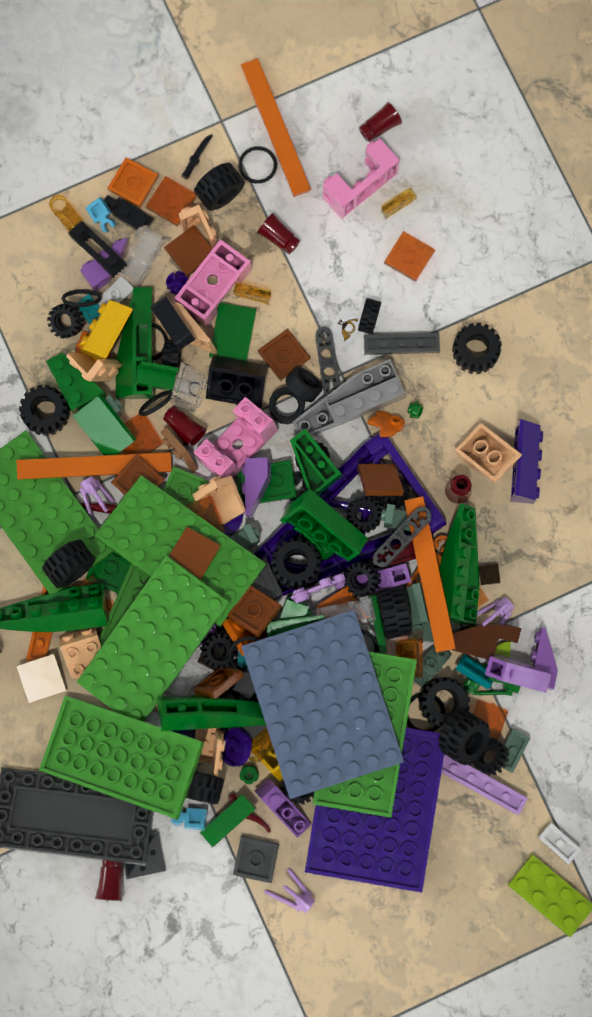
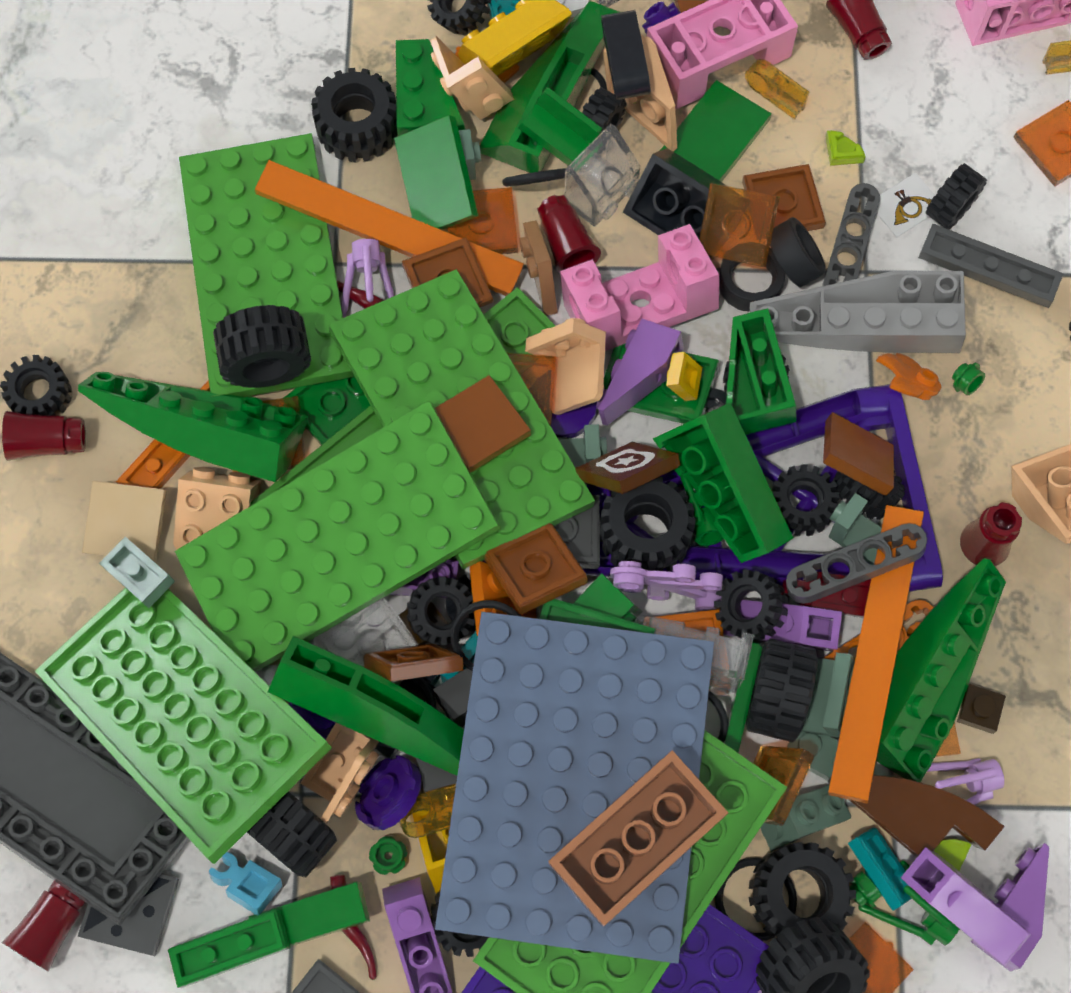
camera: 25 degrees right, 10 degrees down
none -> plate [99,537,175,608]
none -> green tile [168,909,291,988]
none -> nougat brick [548,750,728,927]
none -> reddish brown tile [575,441,680,494]
none -> yellow plate [666,352,703,401]
none -> clear orange tile [699,183,780,267]
none -> lime tile [826,130,865,166]

